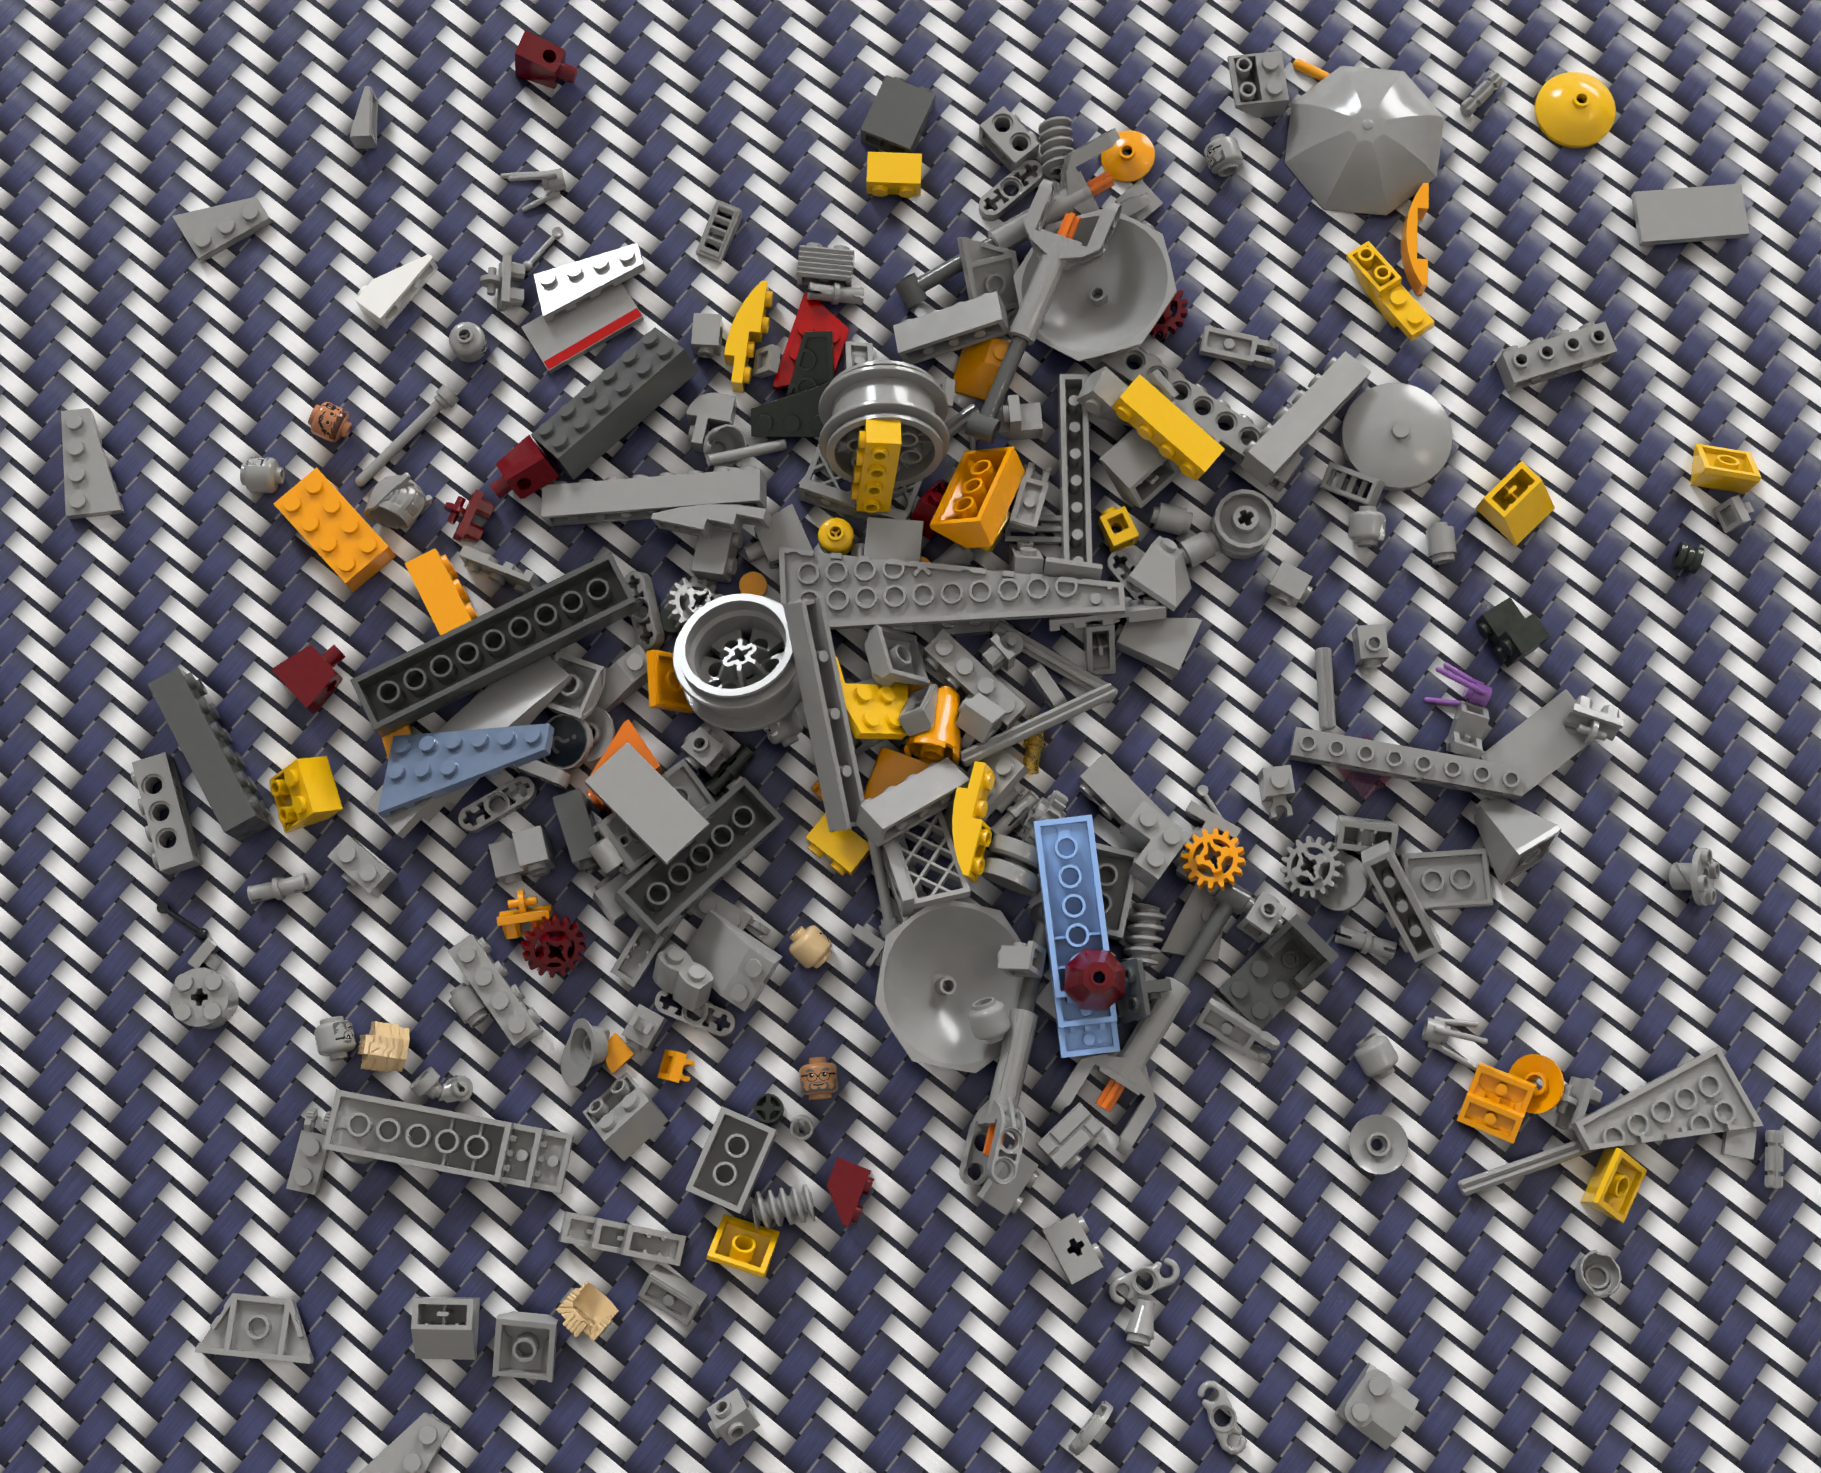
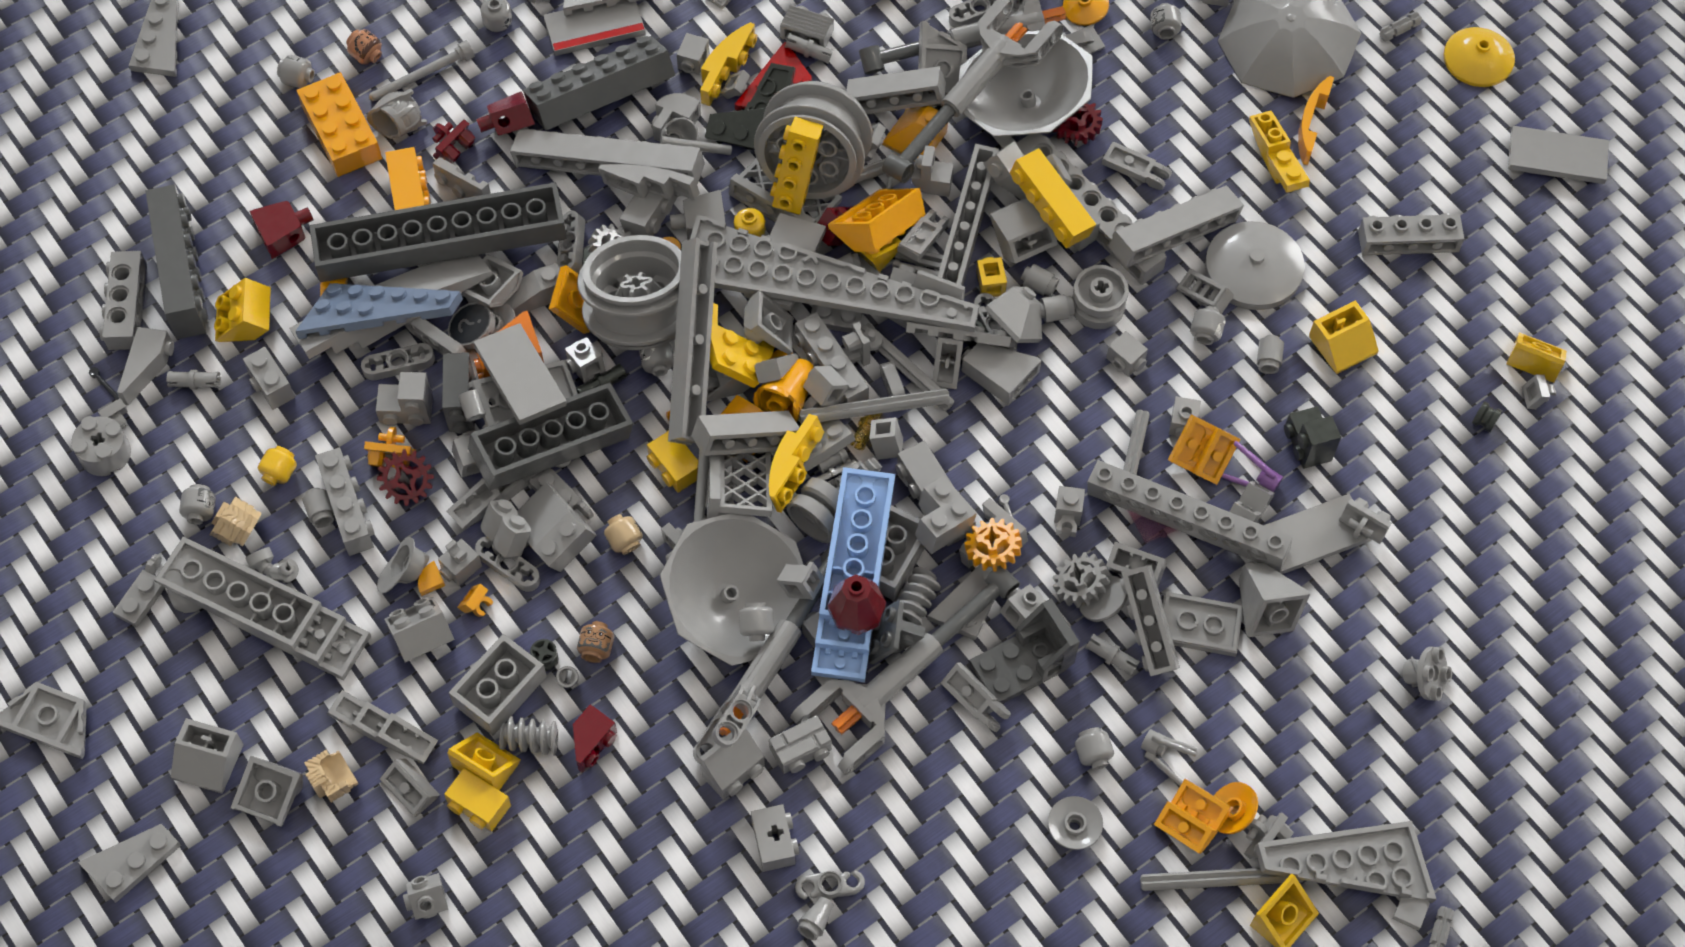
camera: 15 degrees right, 15 degrees down
none -> light grey slope [117,327,174,405]
none -> yellow head [257,446,297,486]
none -> yellow brick [444,768,511,832]
none -> light grey brick [870,417,903,460]
none -> light orange slope [1168,414,1241,485]

